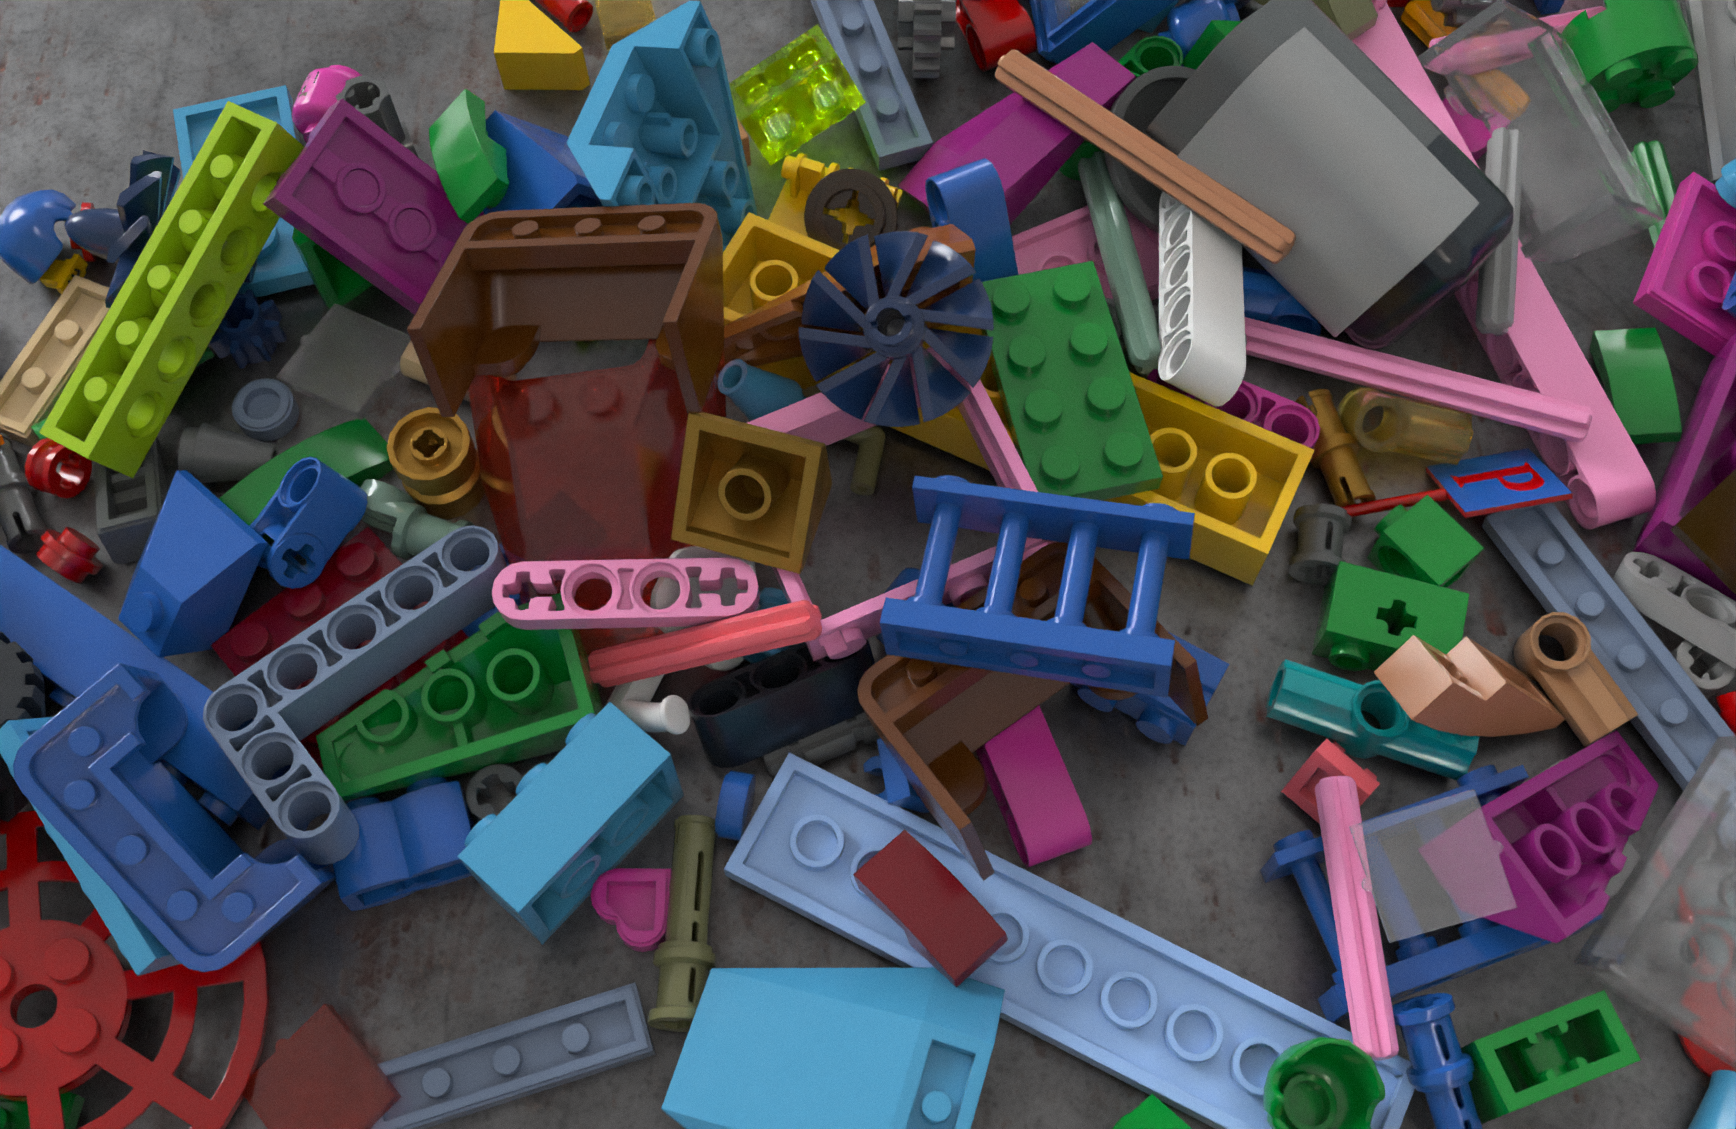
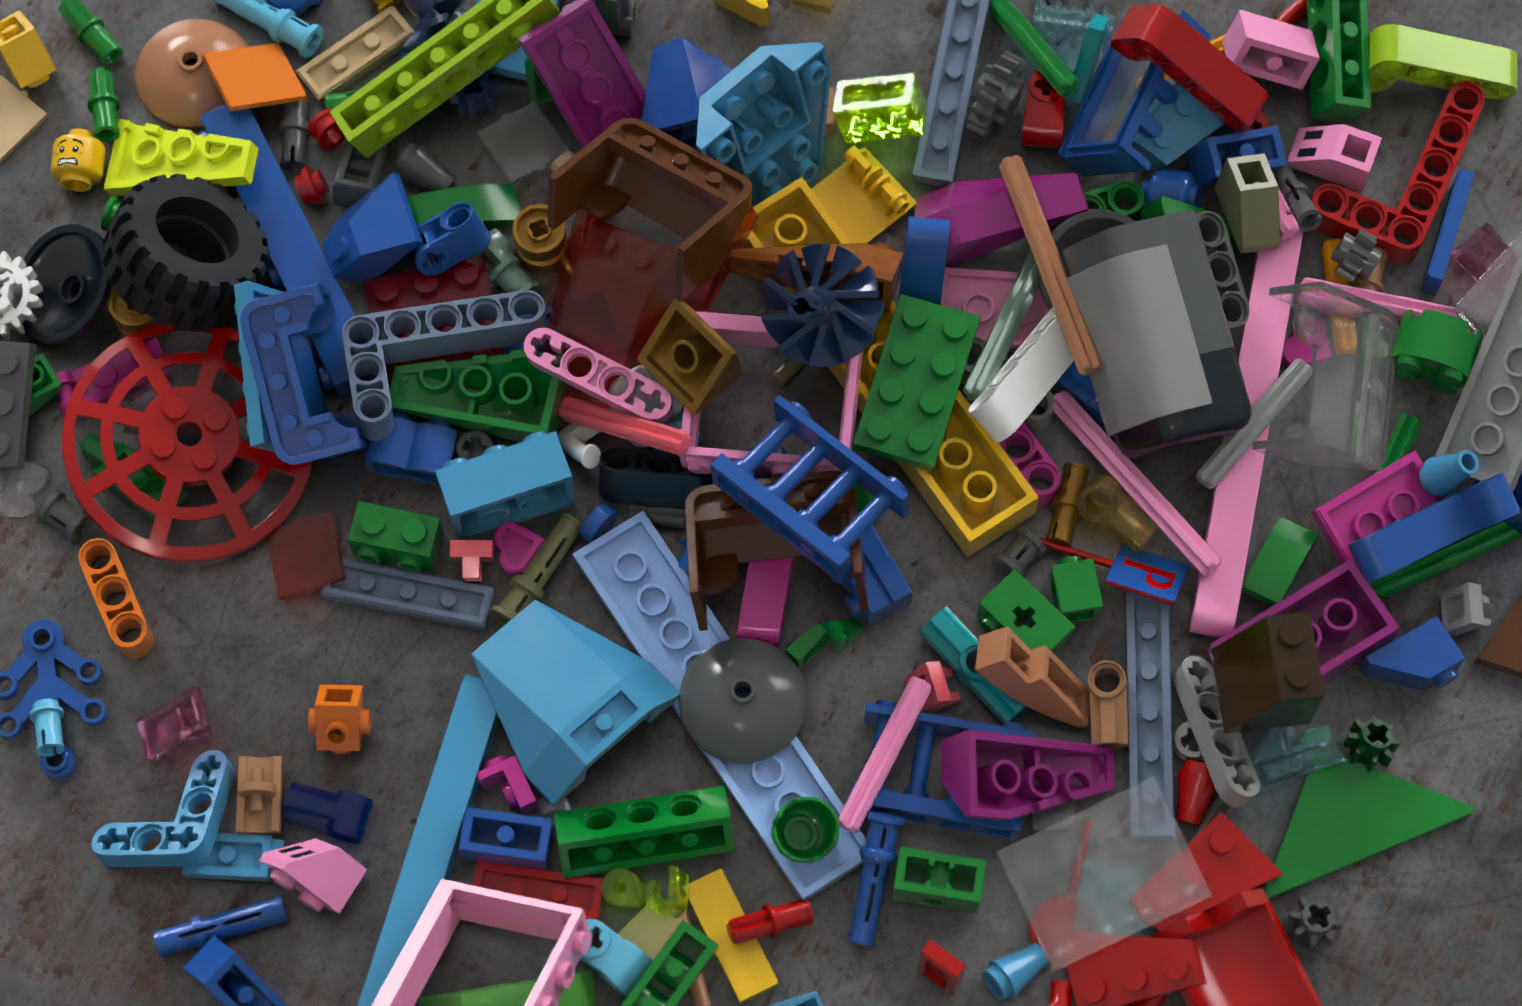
camera: 30 degrees right, 5 degrees up
sand blue tile [232,378,299,442] -> none
green slope [429,88,509,224] -> none
dark azure cone [717,359,806,421] -> none
dark brown gear [804,169,898,250] -> none
dark red slope [853,830,1008,988] -> none
clear piece [1349,789,1517,943] -> none
none -> green brick [348,501,444,573]
none -> coral tile [450,540,495,582]
none -> dark grey dish [679,638,807,764]
none -> green slope [786,619,864,671]

